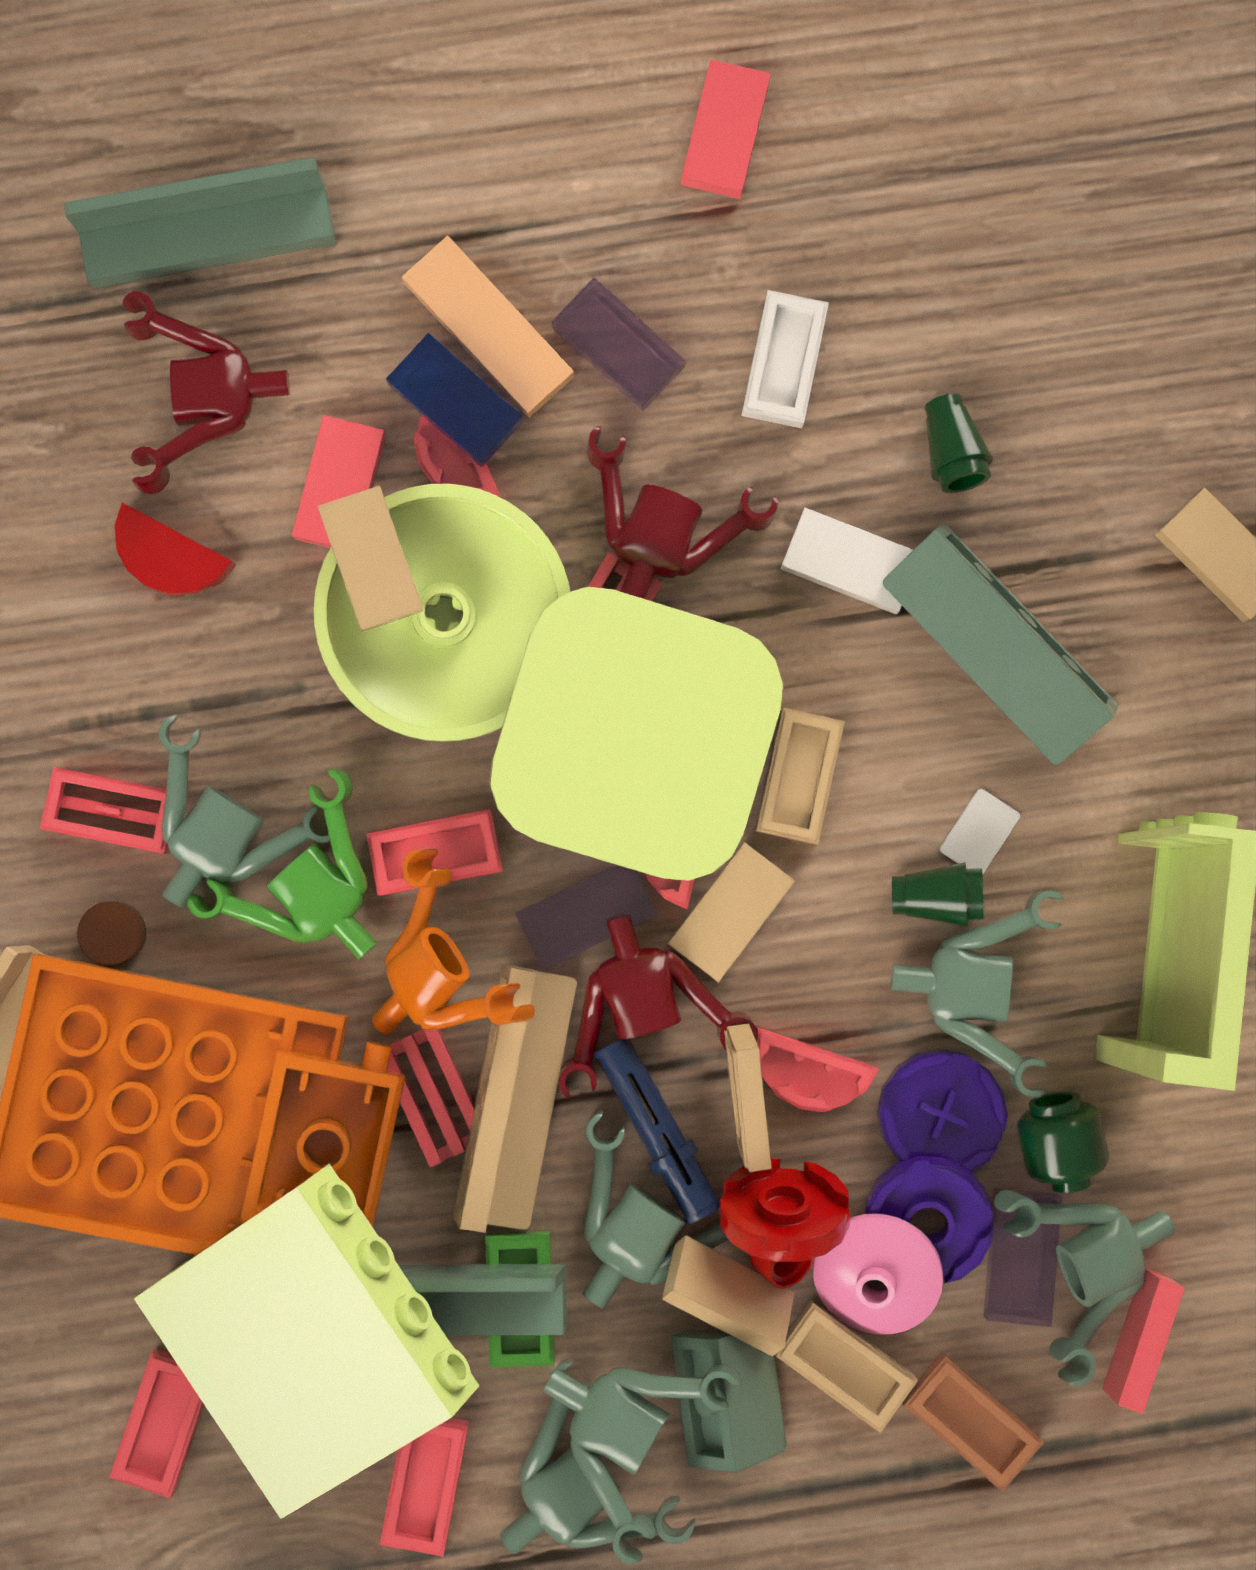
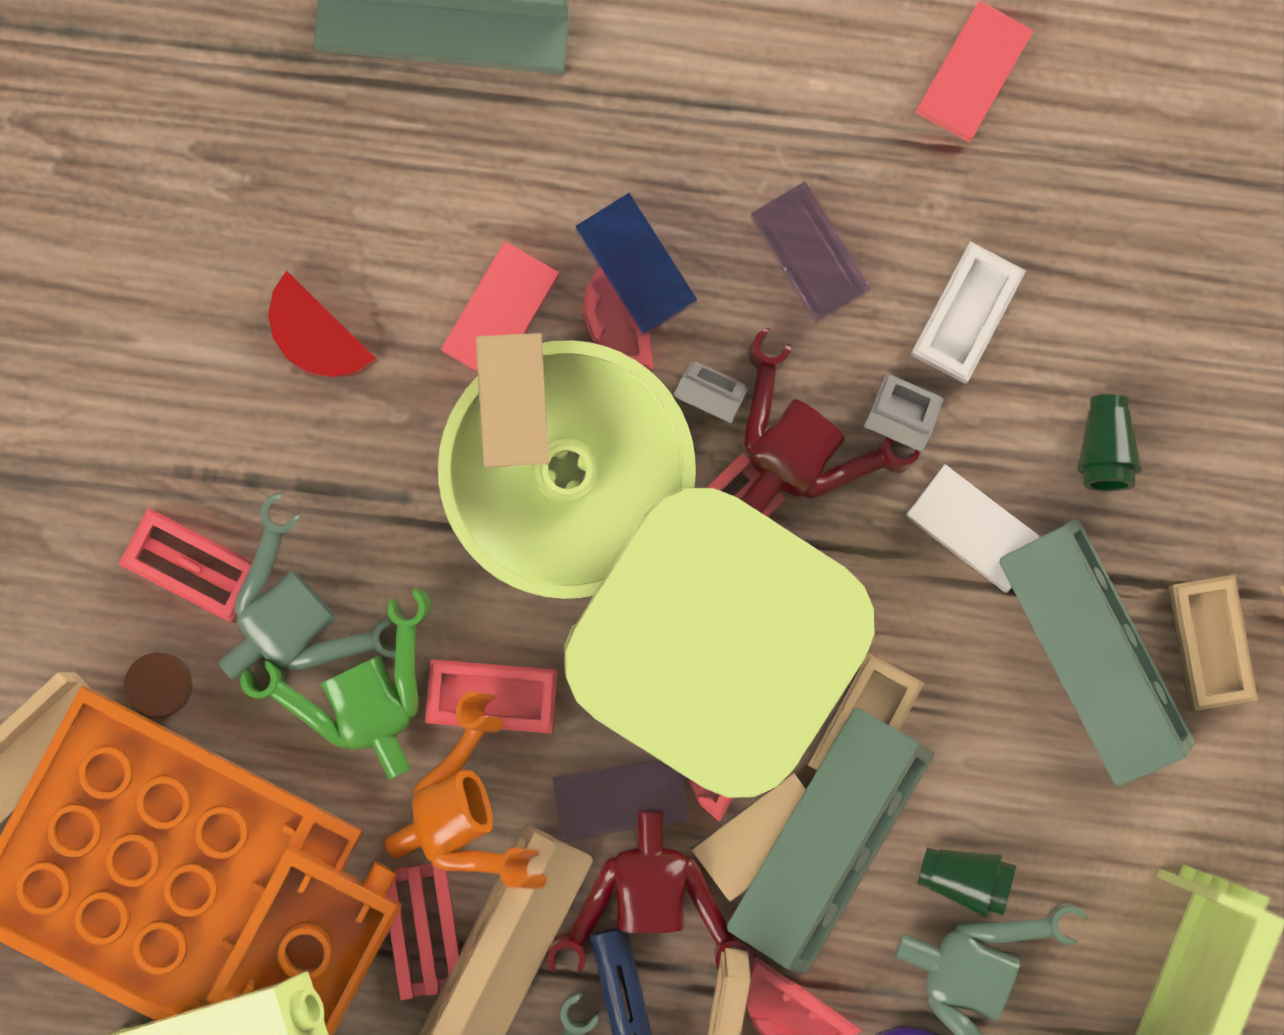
camera: 15 degrees right, 0 degrees up
dark red piece [123,291,290,494] -> none
light nougat tile [402,235,575,418] -> none
white sticker [940,789,1020,875] -> none
none -> light grey tile [673,361,748,423]
none -> sand green panel [727,708,935,975]
none -> light grey tile [864,373,944,452]
none -> tan tile [1168,575,1258,711]

